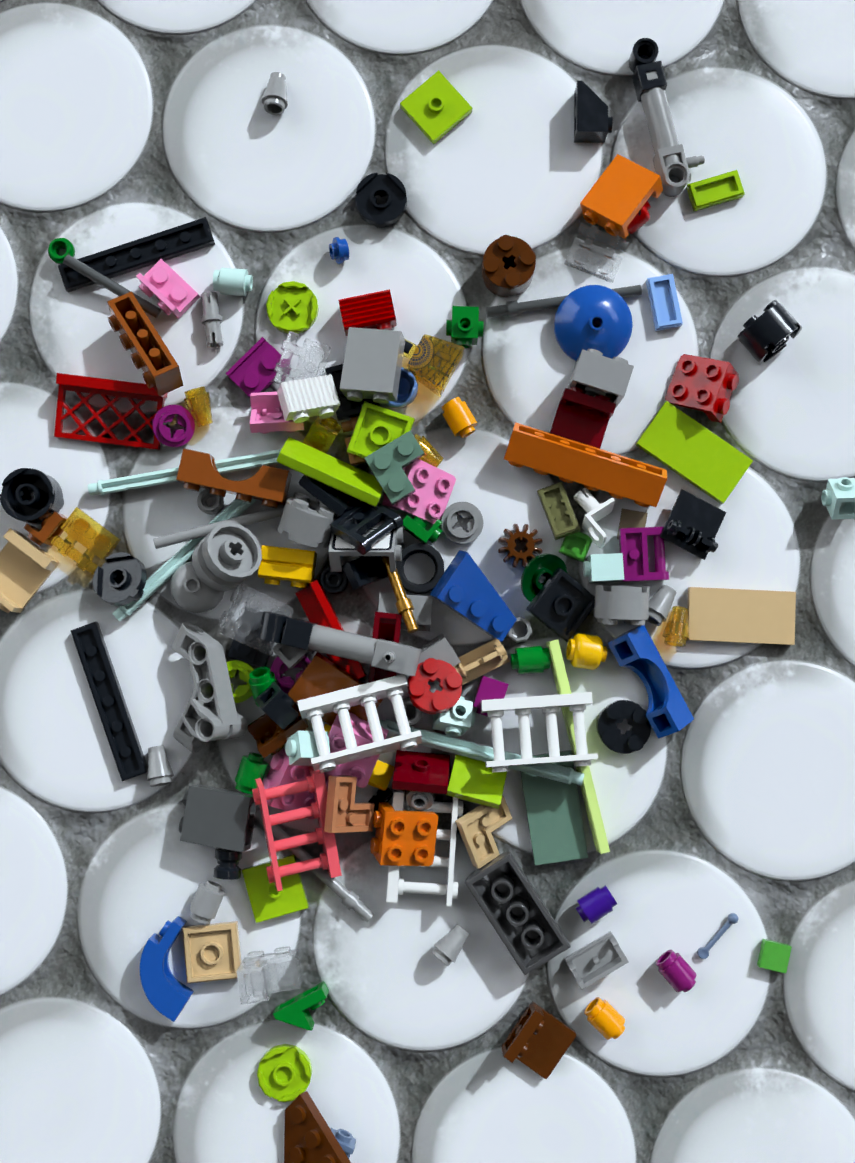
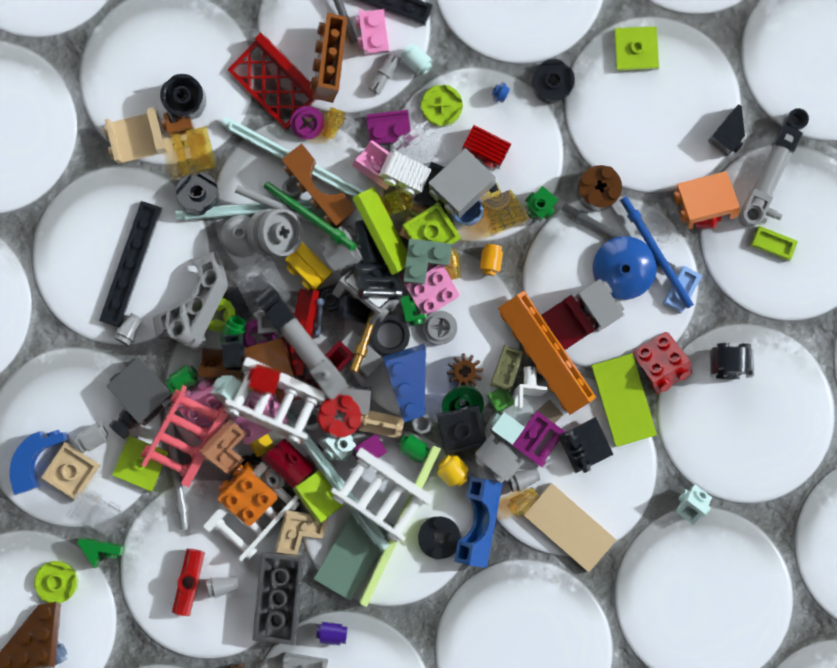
camera: 35 degrees right, 0 degrees up
none -> red piece [172,548,206,616]
none -> red brick [246,363,282,395]
none -> green bar [264,181,357,251]
none -> sand blue hinge [315,298,325,338]
none -> blue bar [620,196,694,309]

